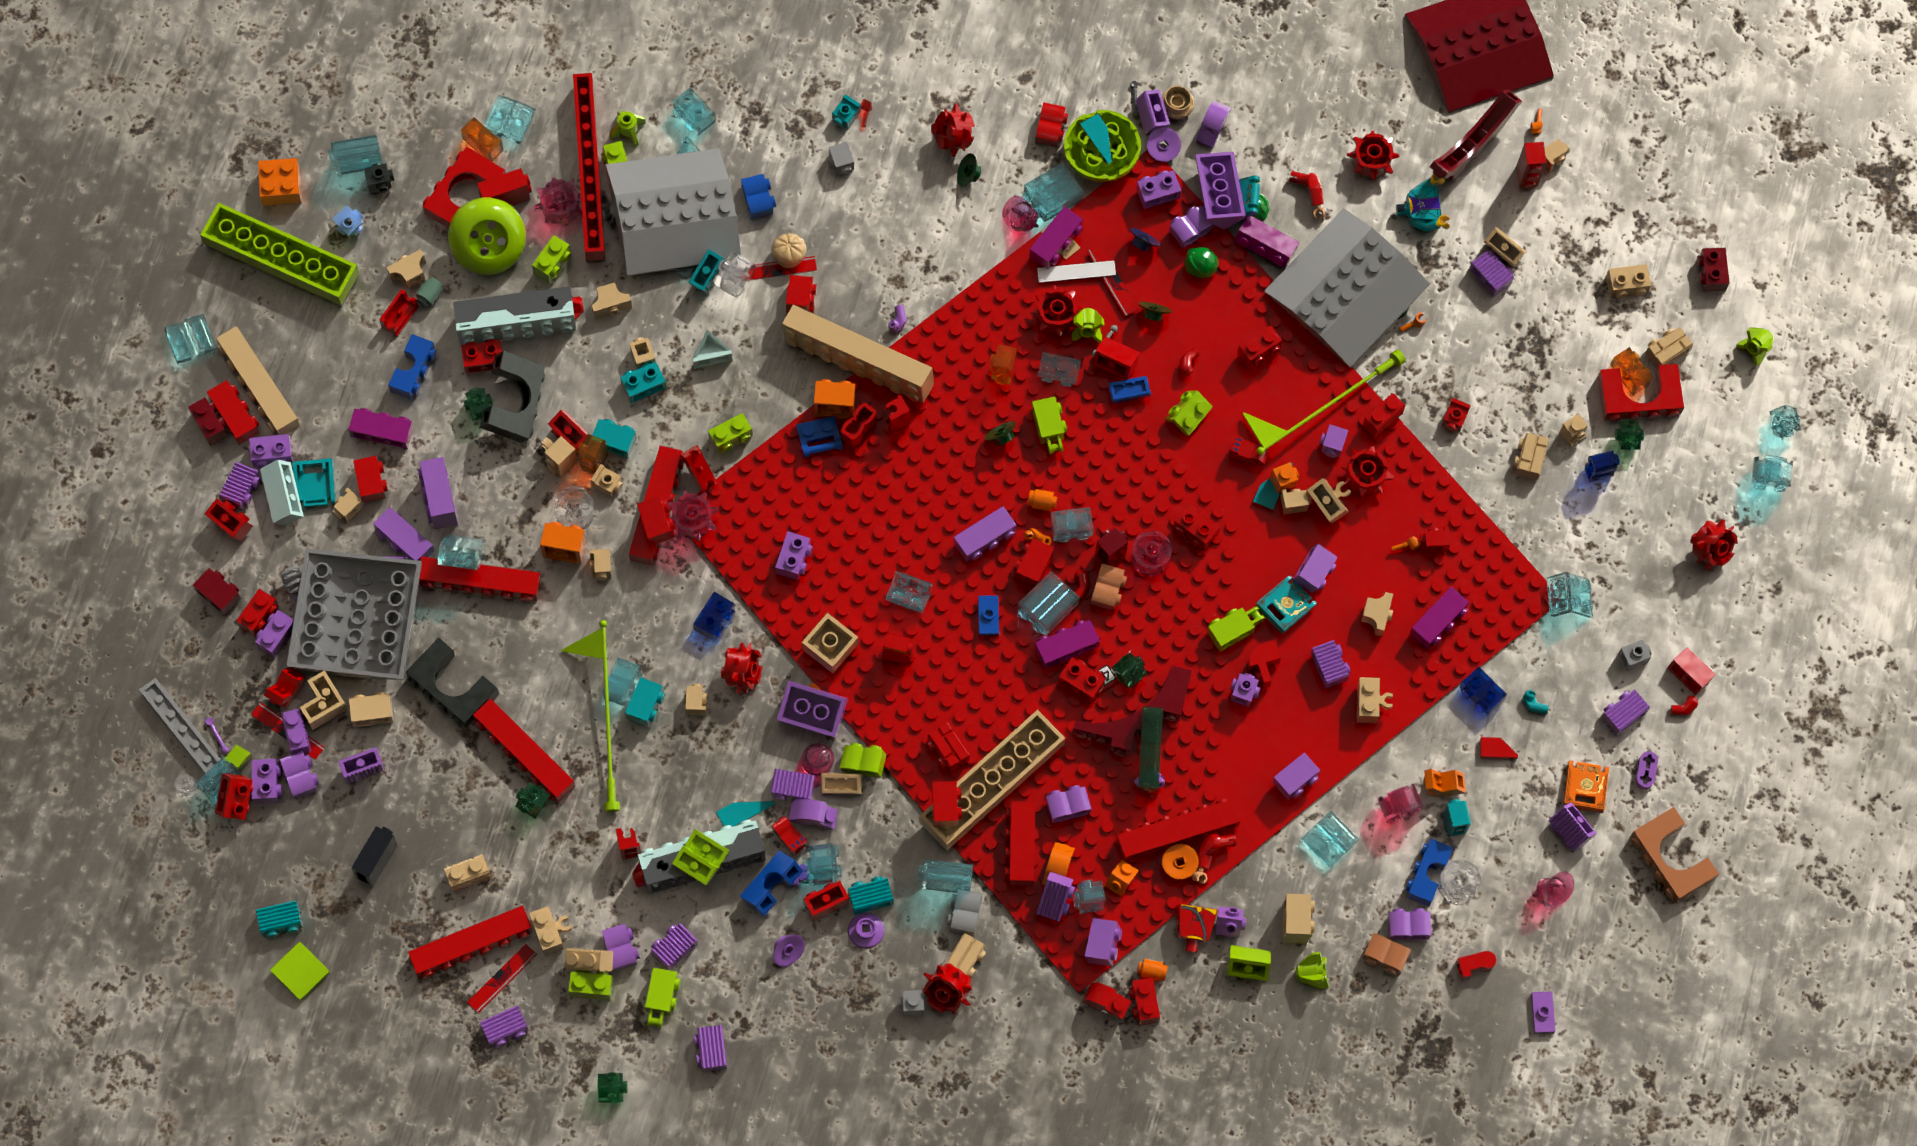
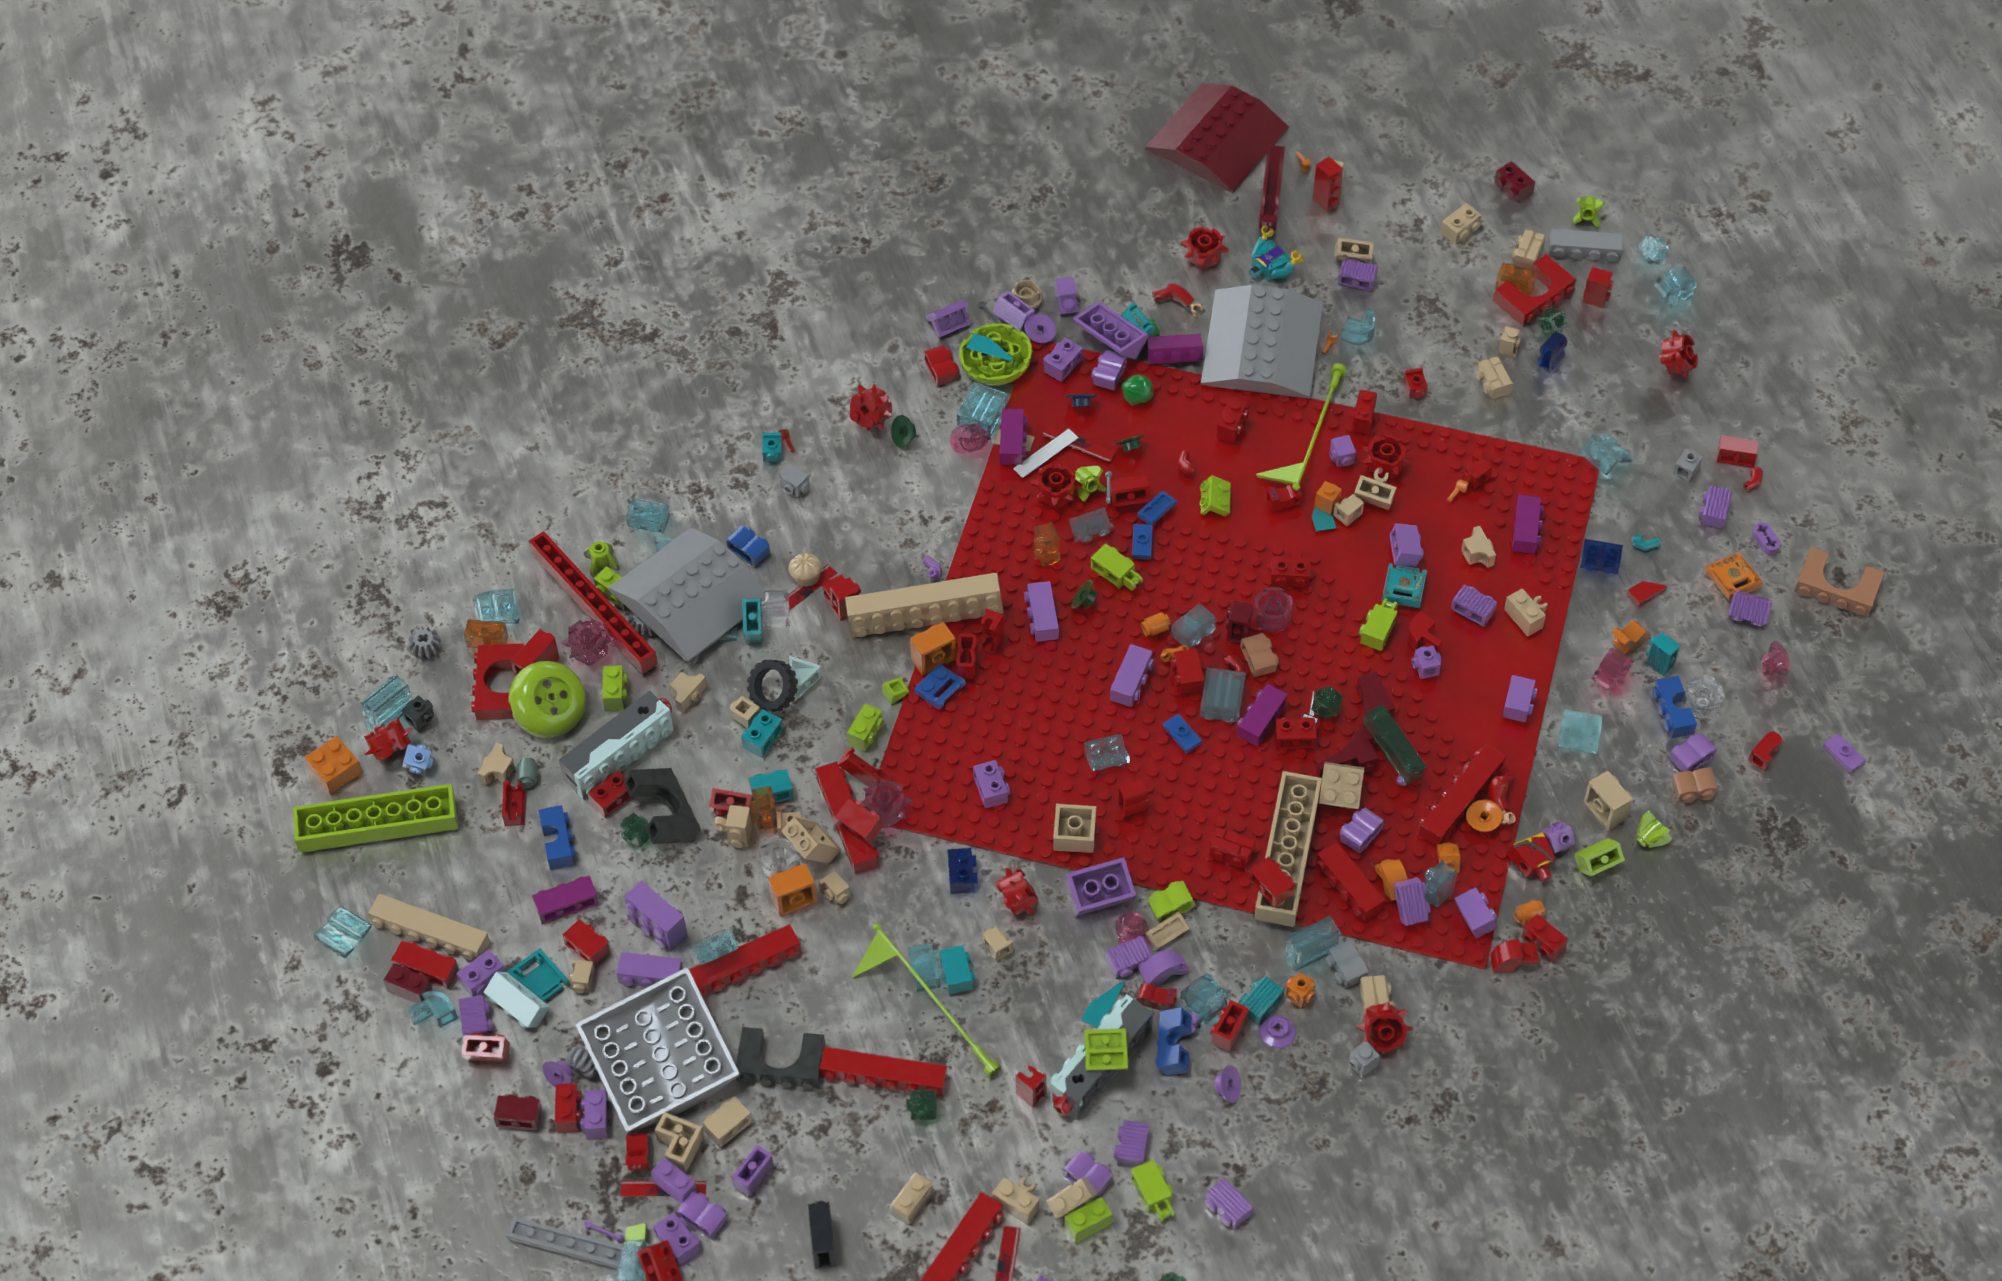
camera: 30 degrees left, 15 degrees down
none -> red brick [363,718,413,761]
none -> clear light blue brick [407,991,458,1028]
none -> light grey gear [408,627,441,660]
none -> medium lavender piece [542,1061,573,1087]
none -> black tyre [747,659,798,711]
none -> tan window [782,817,841,864]
none -> lime slope [882,677,909,705]
none -> medium lavender bracket [925,299,972,337]
none -> medium lavender brick [1024,581,1059,642]
none -> blue plate [1132,524,1152,559]
none -> orange brick [1285,972,1316,1009]
none -> tan brick [1319,762,1364,809]
none -> clear light blue brick [1341,308,1376,345]
none -> light grey brick [1549,229,1623,262]
none -> red brick [1582,267,1614,308]

